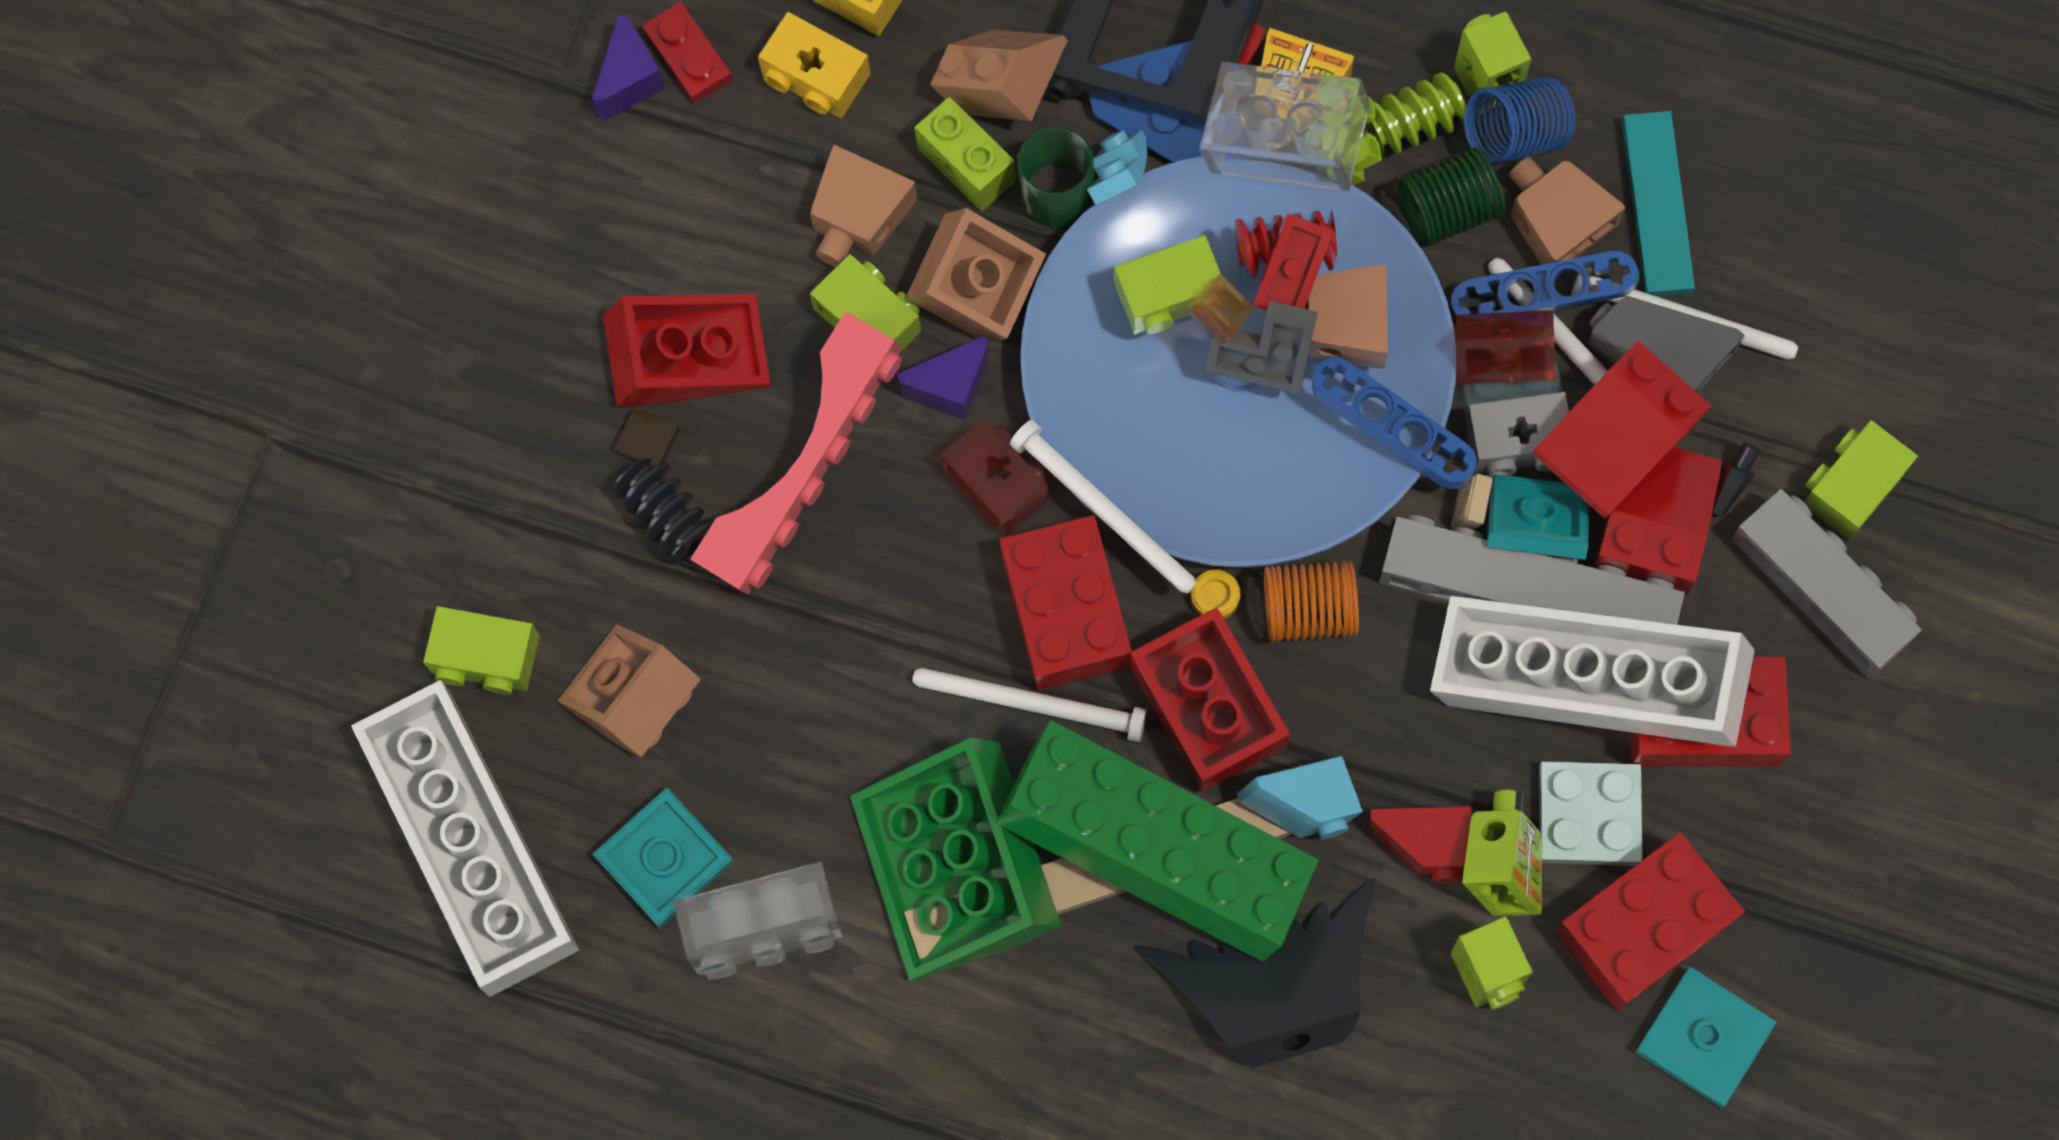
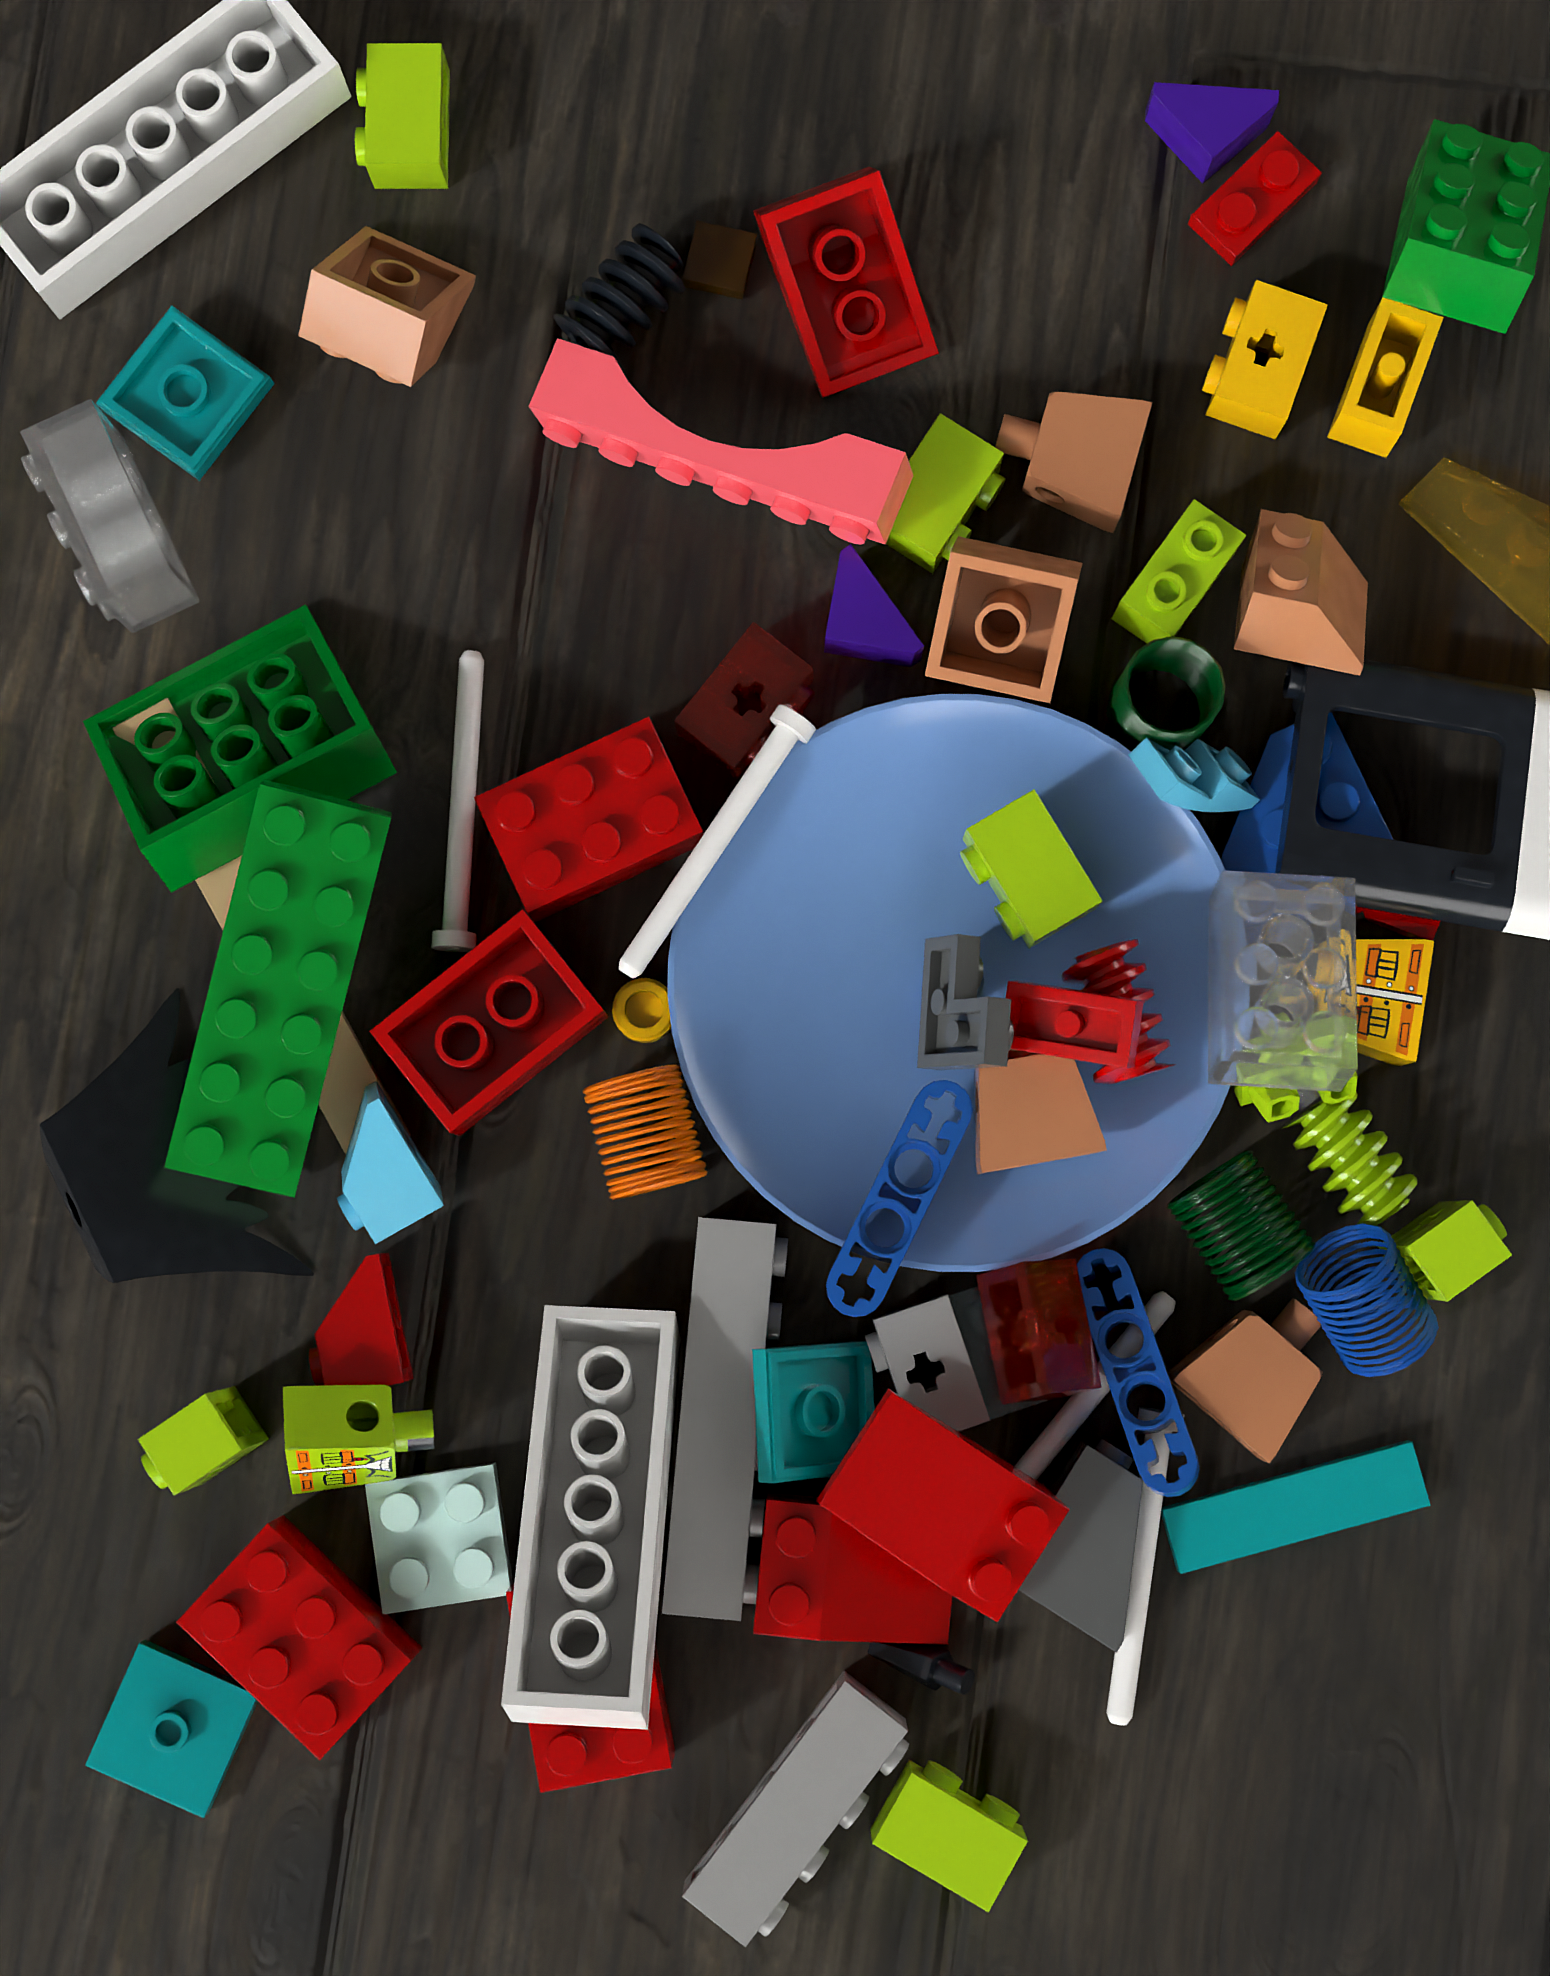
camera: 80 degrees right, 10 degrees up
clear orange tile [1189,274,1254,344] -> none
tan tile [1451,474,1493,531] -> none

